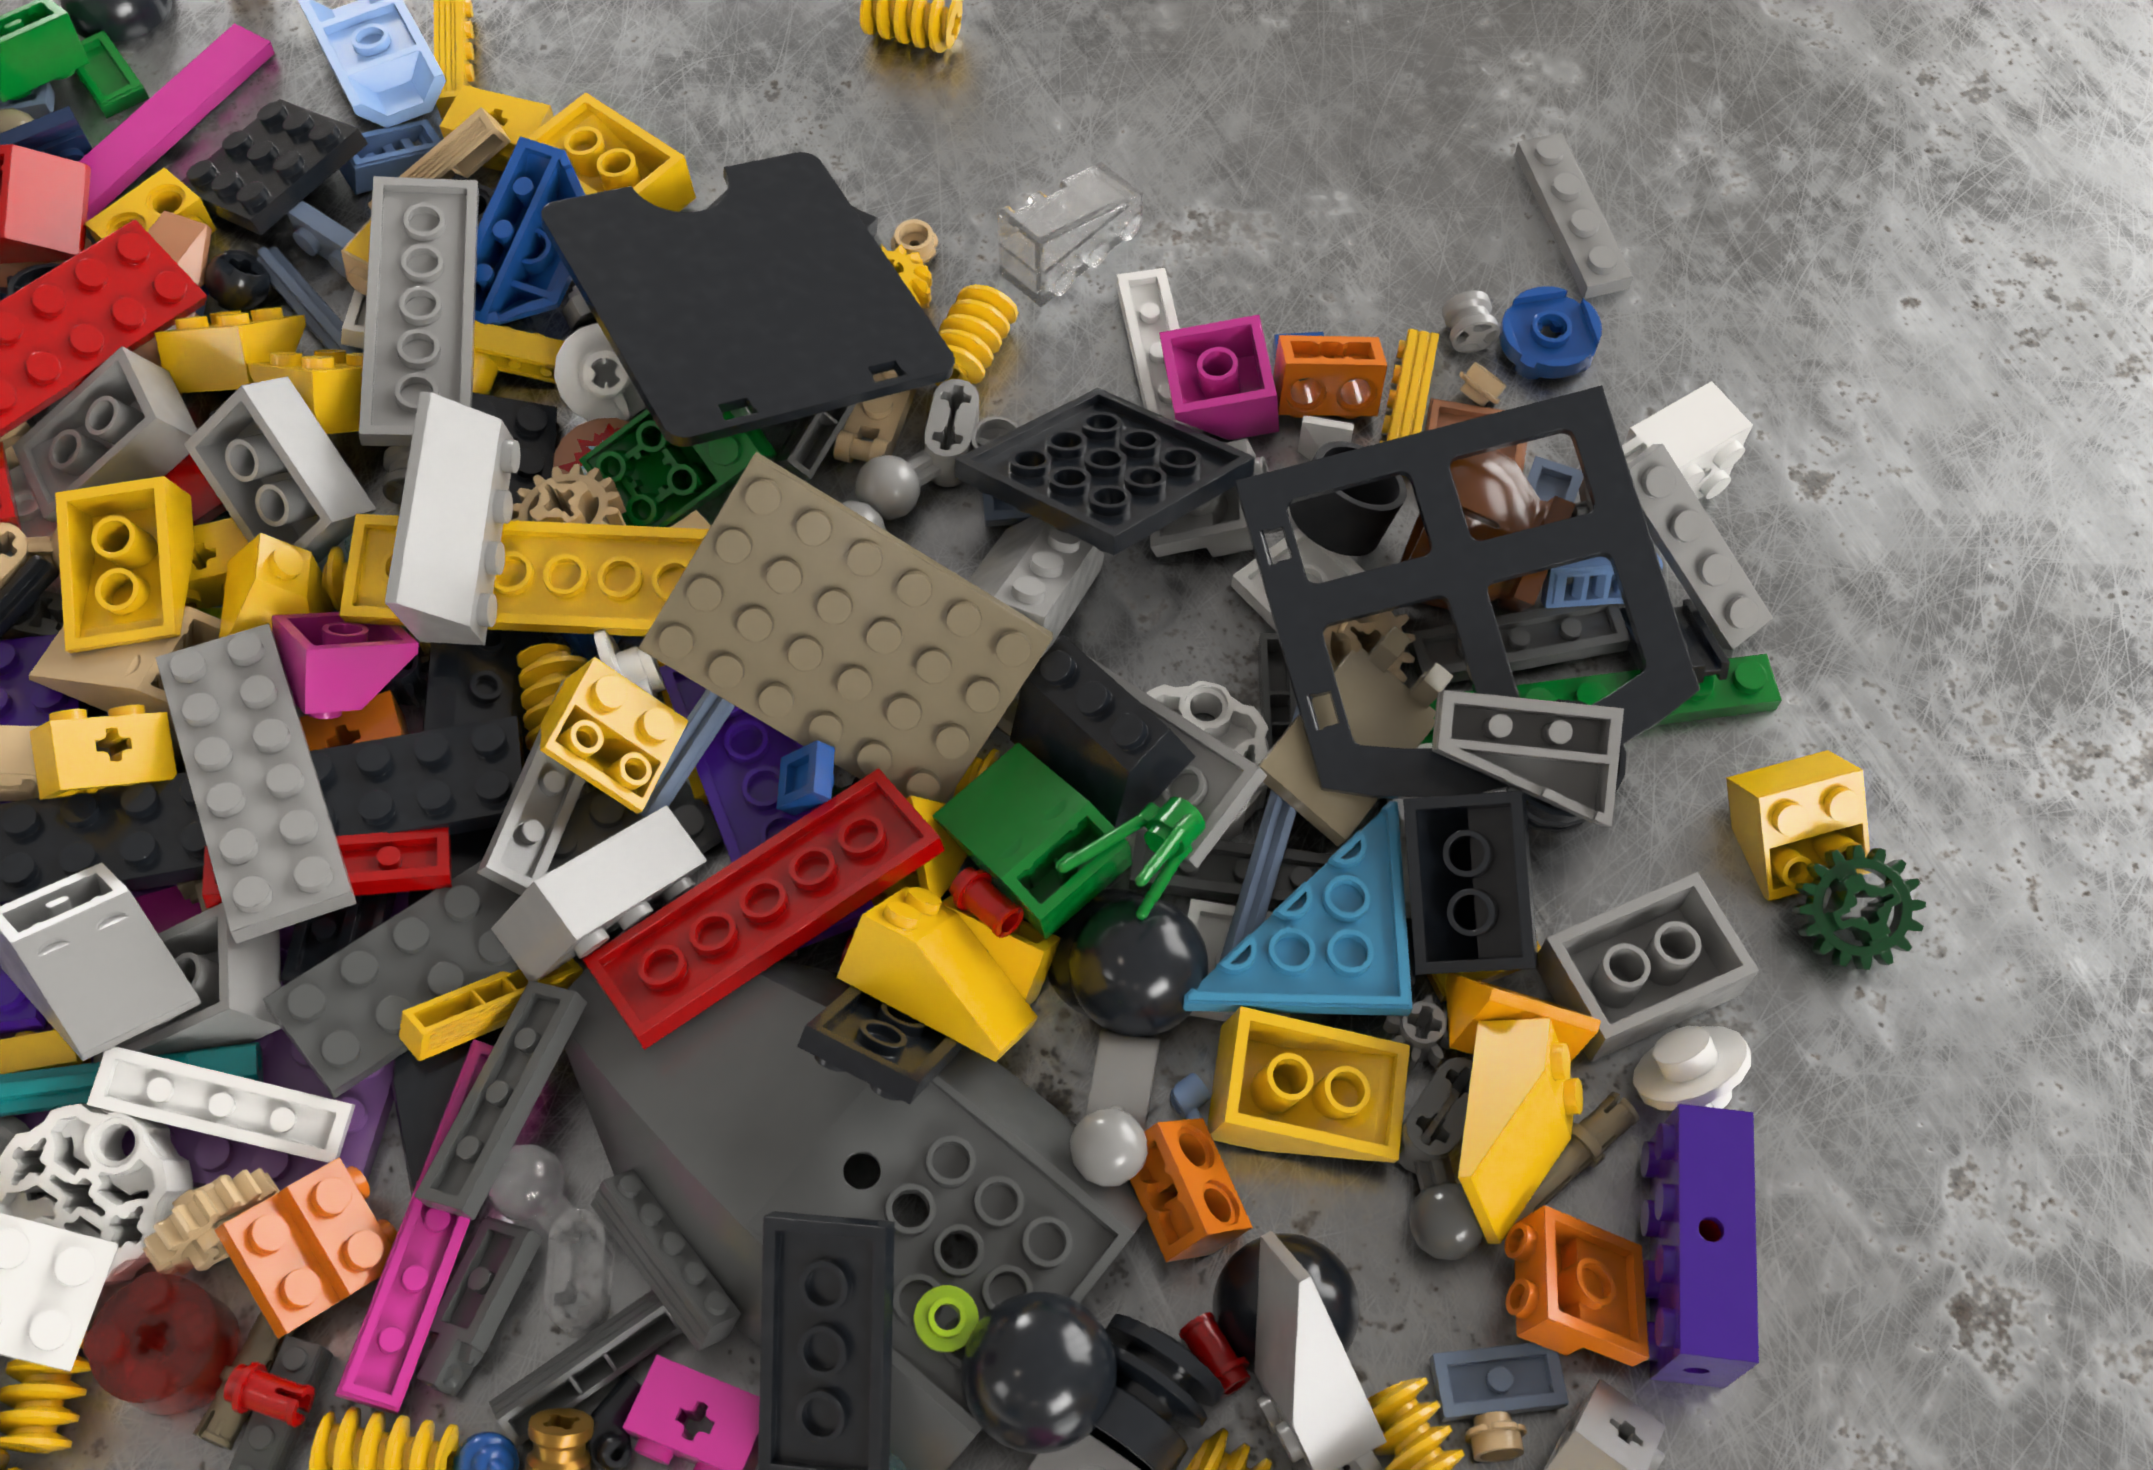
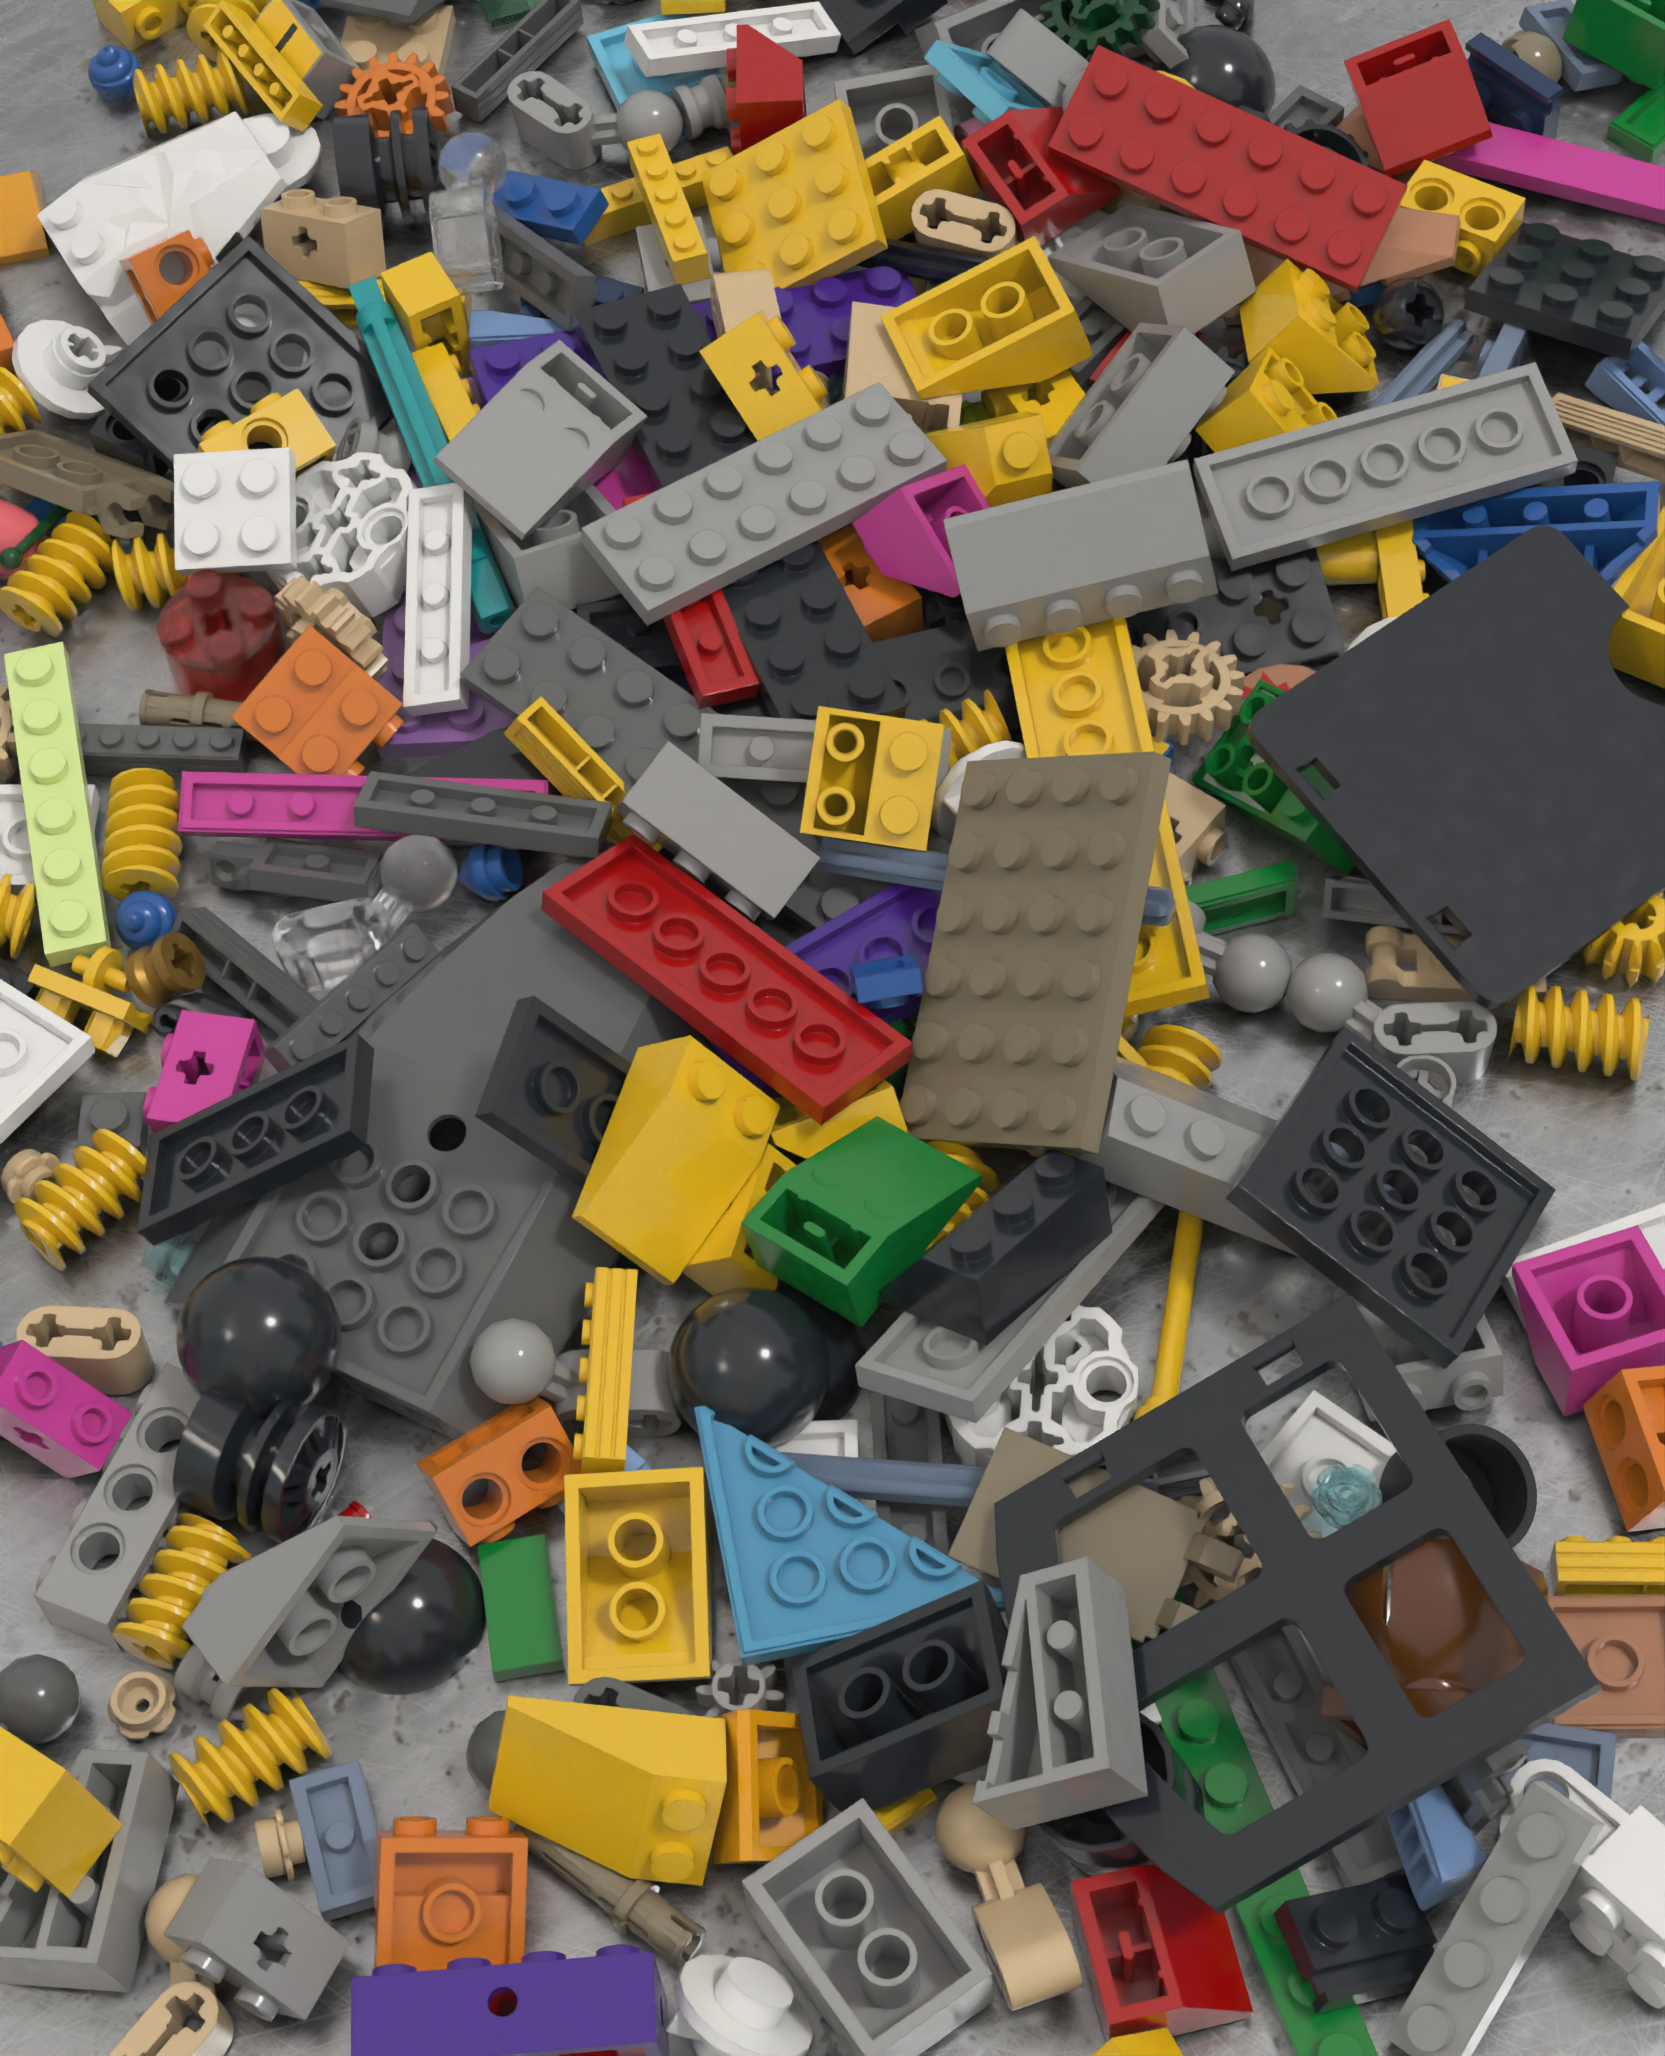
camera: 85 degrees right, 5 degrees down
red pin [223,1361,315,1428] -> none
lime plate [913,1285,979,1353] -> none
red pin [950,867,1024,938] -> none
green plant [1058,796,1206,920] -> none
white slope [1297,415,1354,461] -> none
none -> blue plate [457,843,524,901]
none -> green tile [477,1534,565,1682]
none -> yellow piece [573,1267,638,1474]
none -> tan beam [935,1782,1083,2011]
none -> red slope [1071,1864,1254,2042]
none -> yellow piece [1133,1210,1204,1421]
none -> clear light blue plate [1312,1464,1382,1529]

